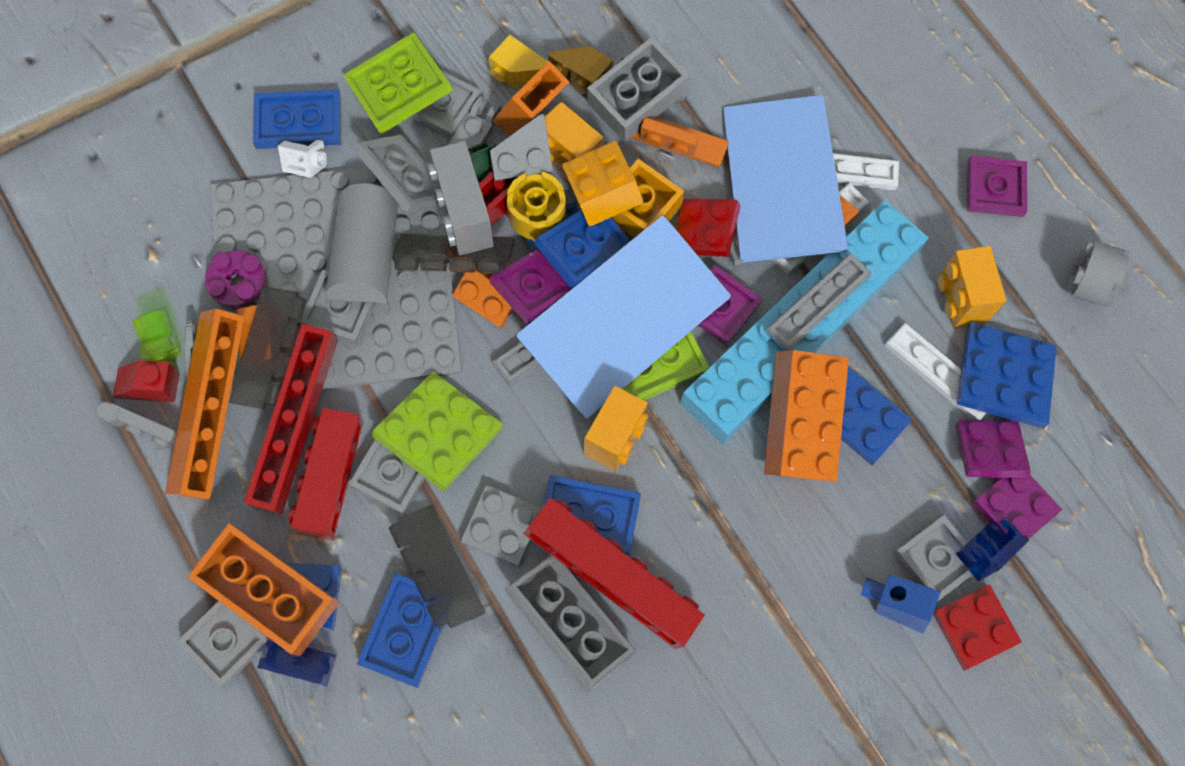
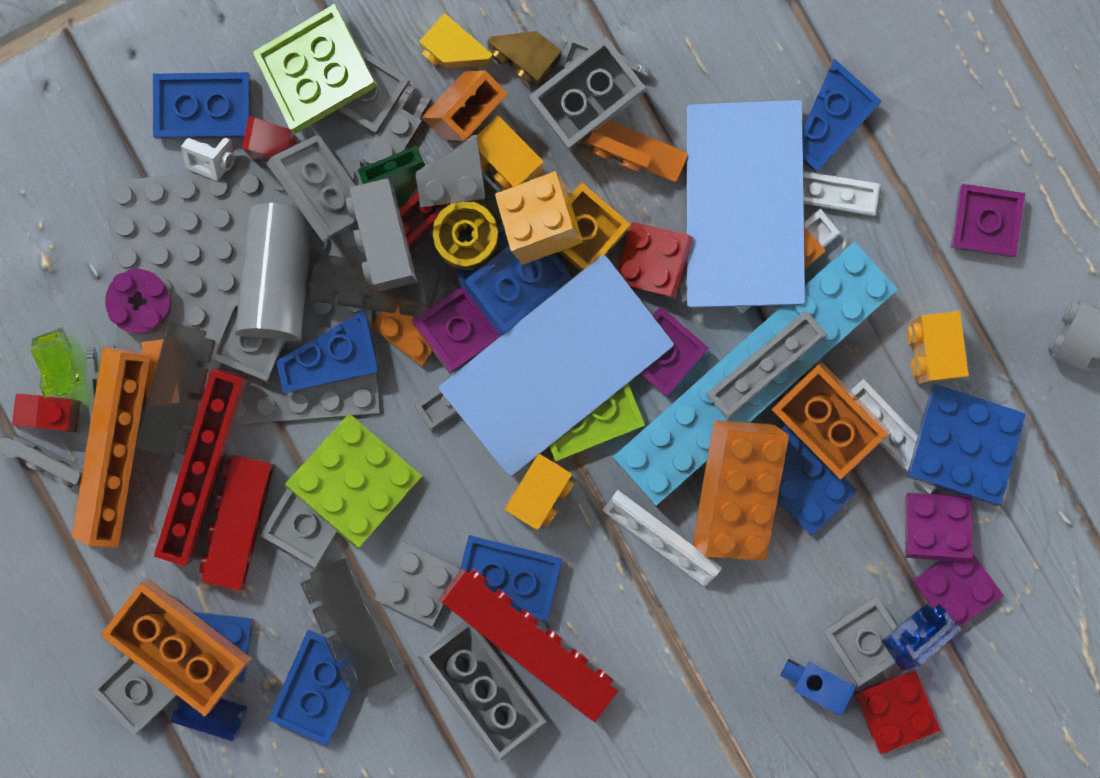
camera: 10 degrees right, 15 degrees up
none -> red slope [242,116,299,162]
none -> blue wing [276,309,379,393]
none -> white tile [602,490,722,587]
none -> orange brick [772,361,890,480]
none -> blue wing [802,58,882,173]

